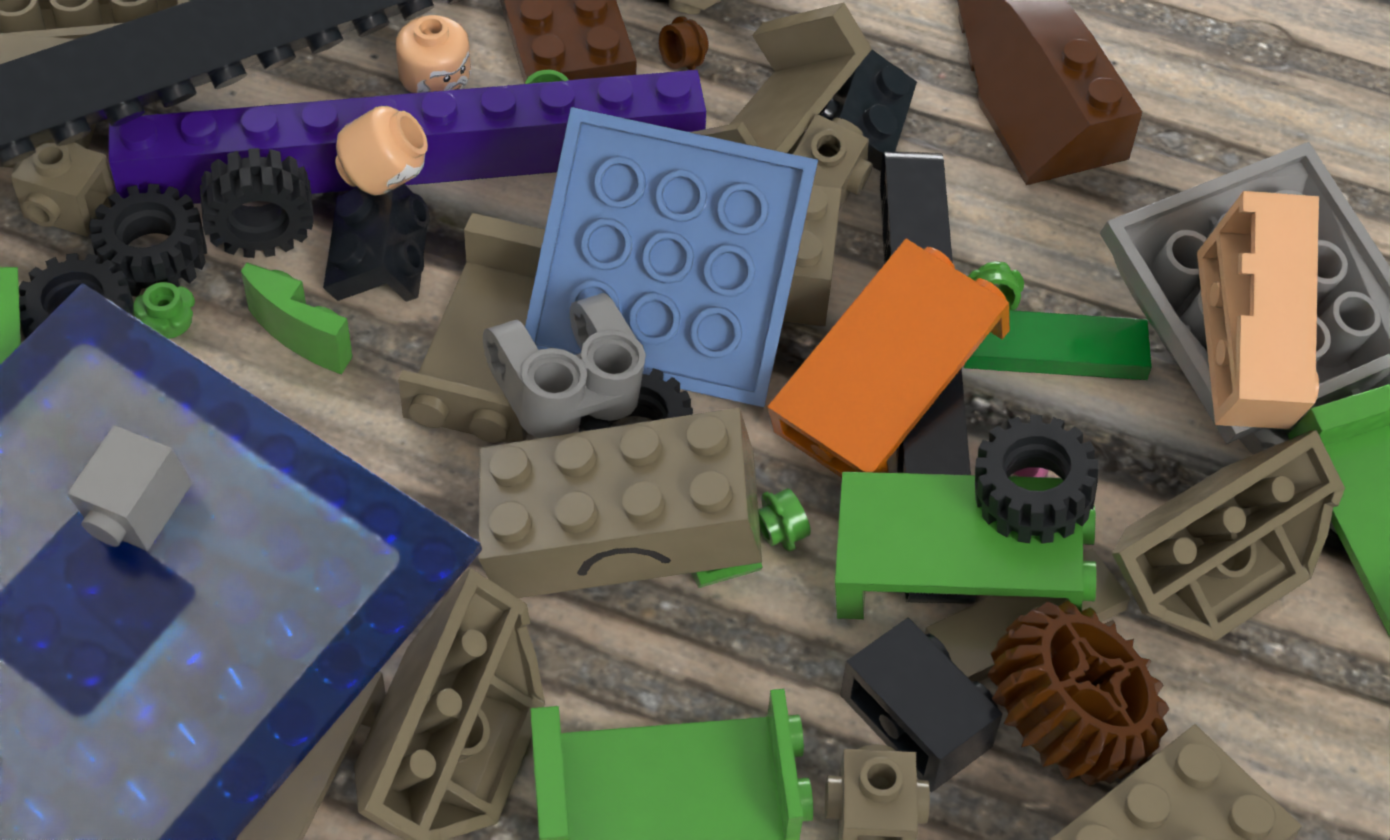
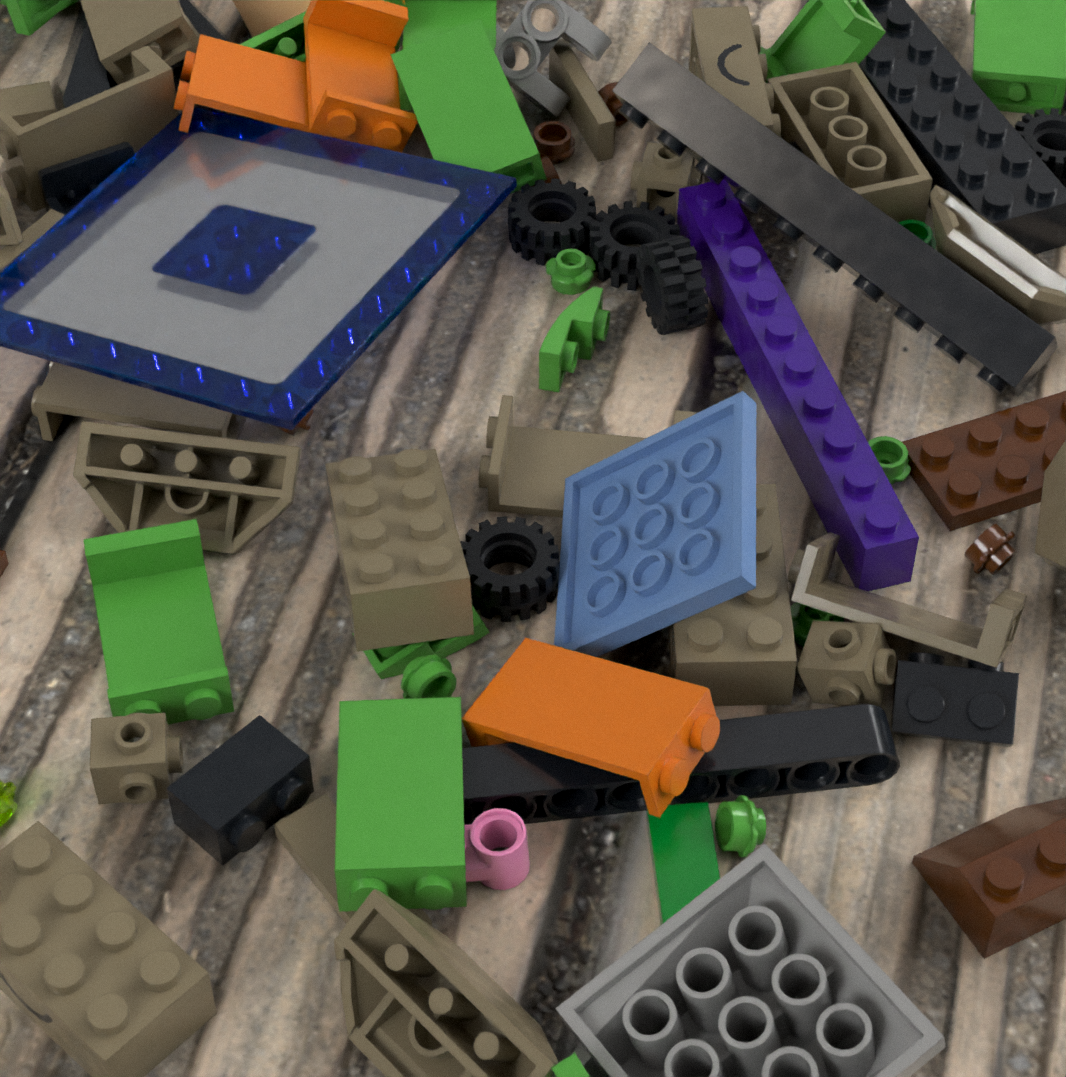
camera: 85 degrees right, 5 degrees down
light grey brick [67,425,193,551] -> none
black bracket [323,183,430,302] -> none
light nougat head [335,106,428,196] -> none
light nougat head [395,15,471,93] -> none
light grey piece [483,293,646,438] -> none
black tyre [975,415,1098,544] -> none
reddish brown gear [987,601,1169,786] -> none
light nougat wedge [1197,191,1319,429] -> none

